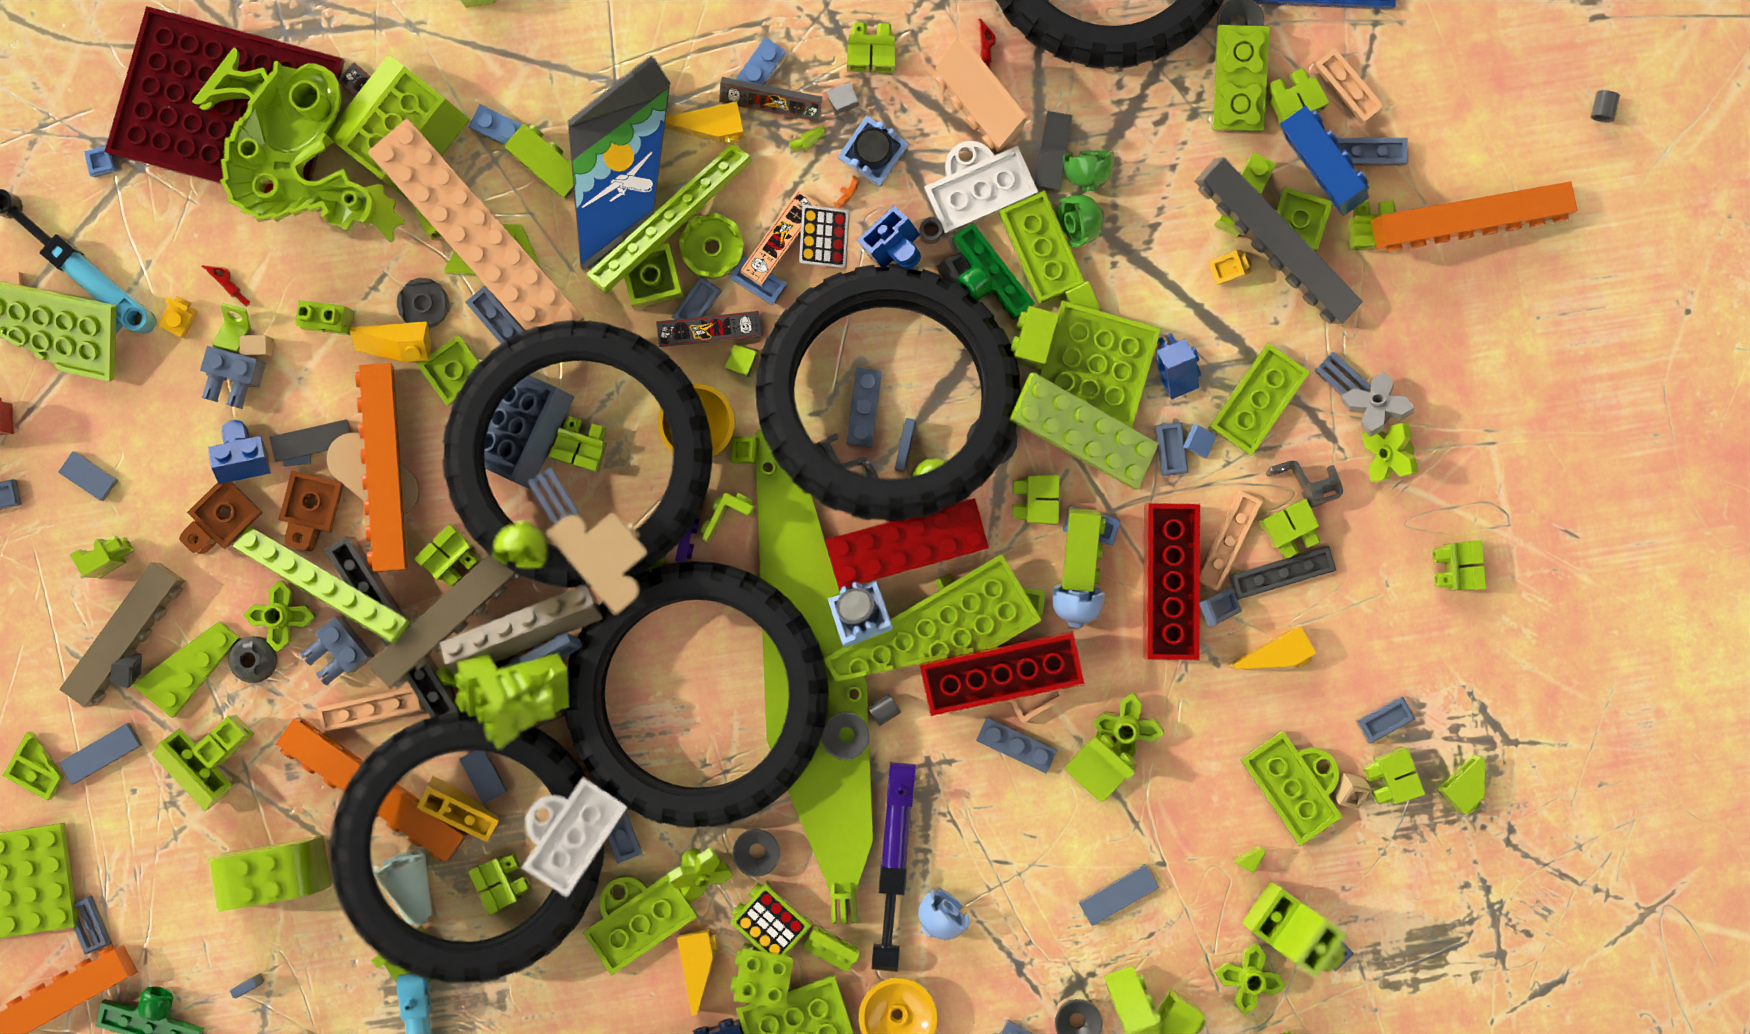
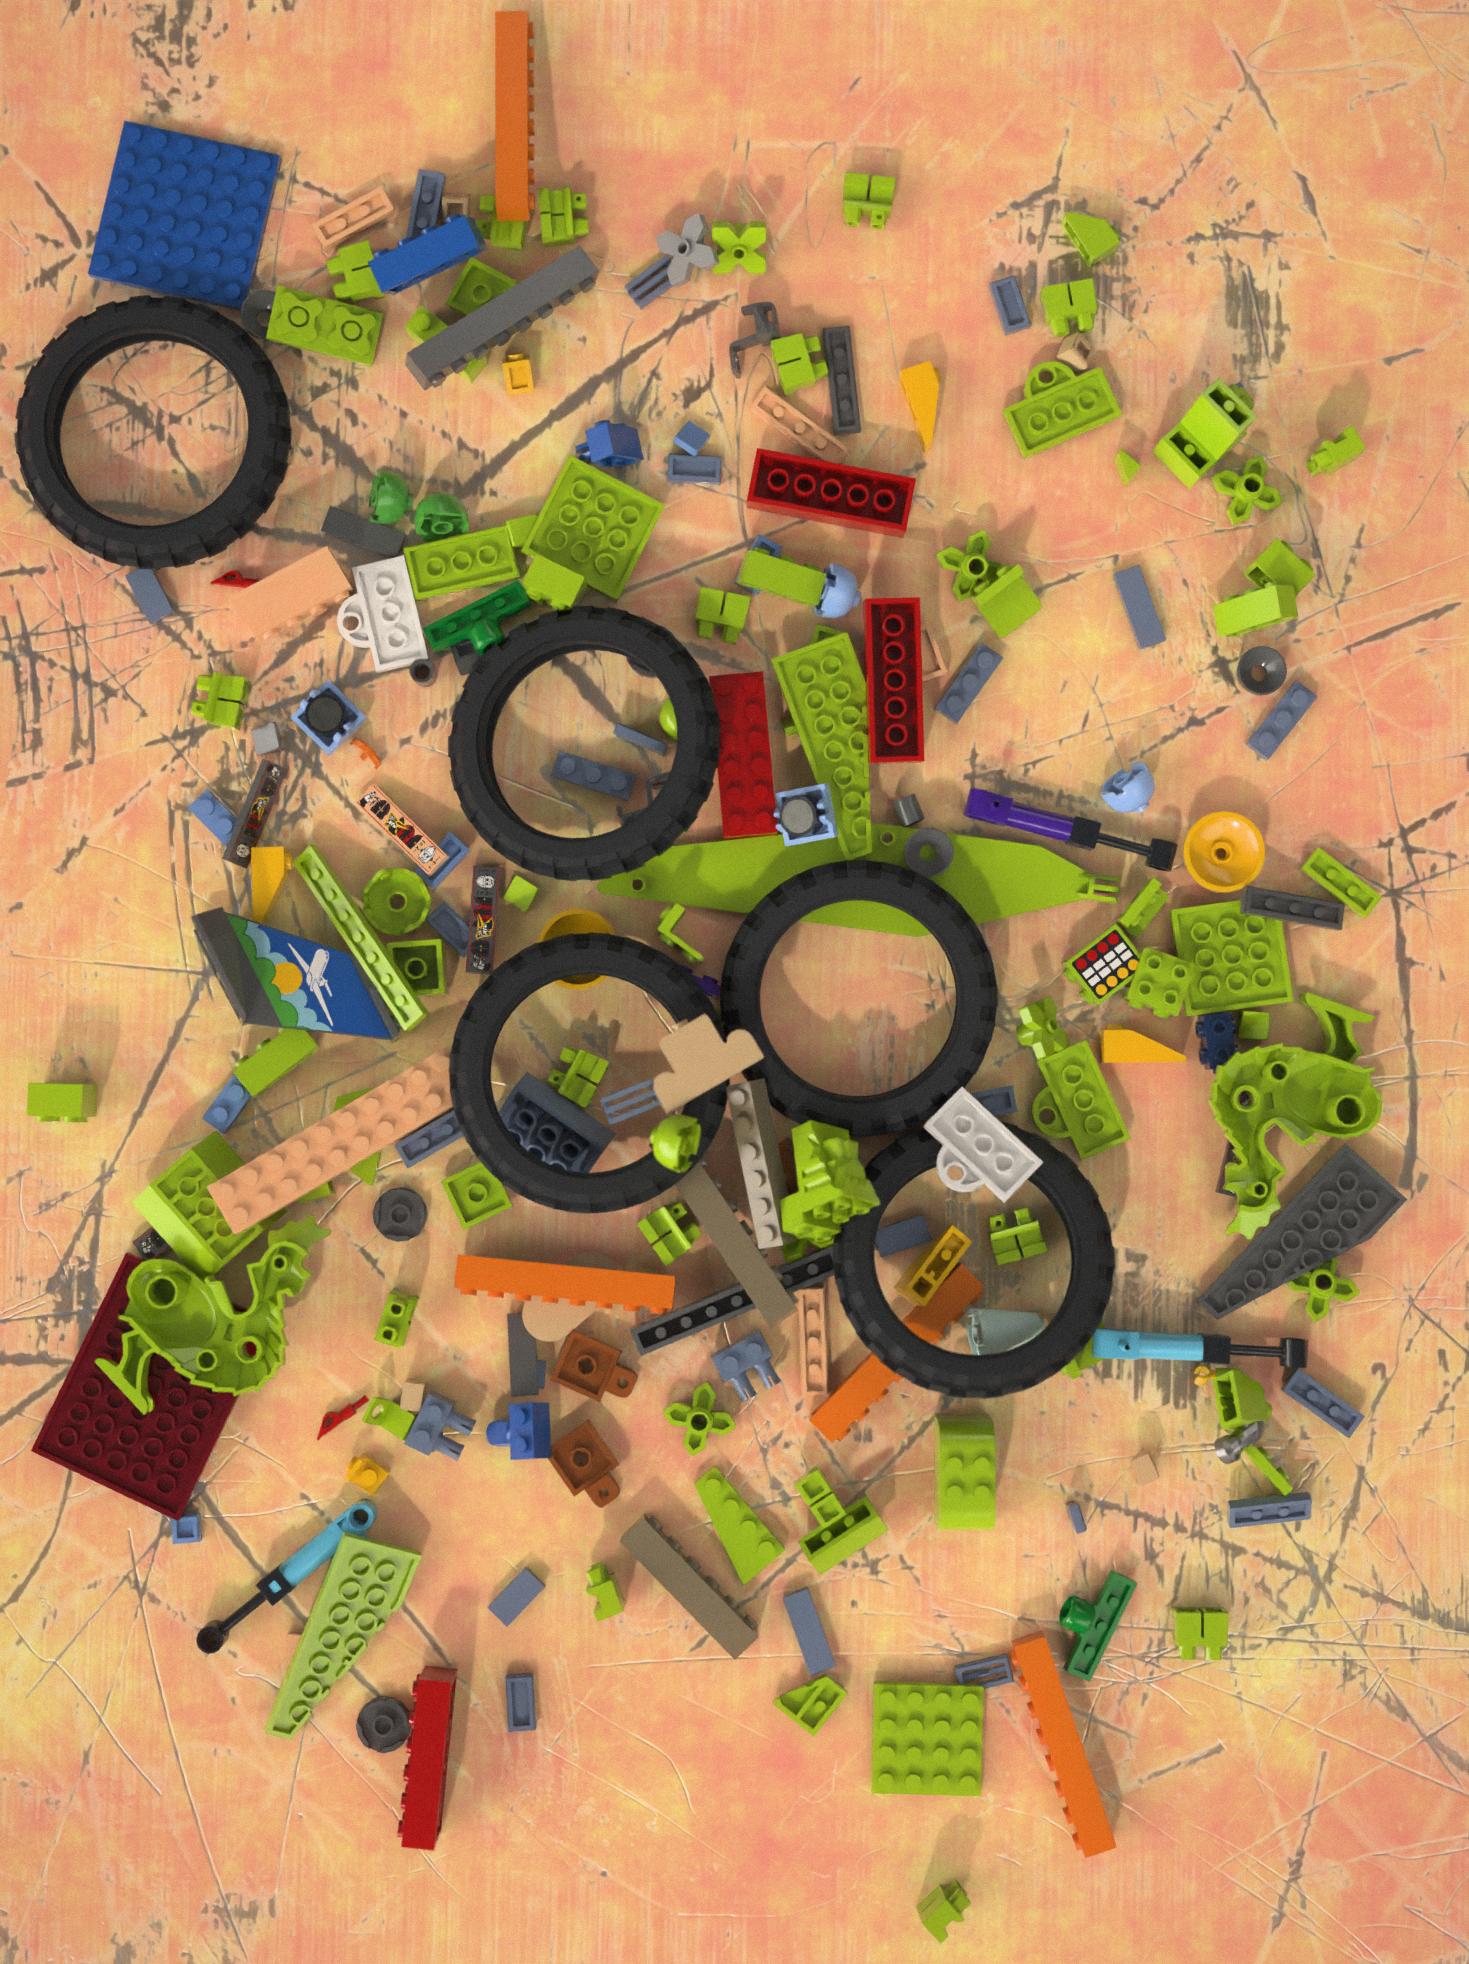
camera: 80 degrees left, 0 degrees up
dark grey slope [110,653,142,689] -> none
dark grey piece [229,636,277,683] -> none
plate [233,526,410,645] -> none
yellow slope [349,322,432,362] -> none
sand blue plate [501,633,582,669] -> none
lime tile [731,437,759,464] -> none
dark grey piece [733,829,780,877] -> none
lime bar [789,125,825,153] -> none
sticker [799,205,849,268] -> none
blue brick [857,205,921,269] -> none
lime plate [1009,373,1159,490] -> none
sand blue tile [1199,588,1242,627] -> none
lime plate [1209,343,1310,456] -> none
none -> tan slope [442,193,471,224]
none -> lime hips [538,187,589,247]

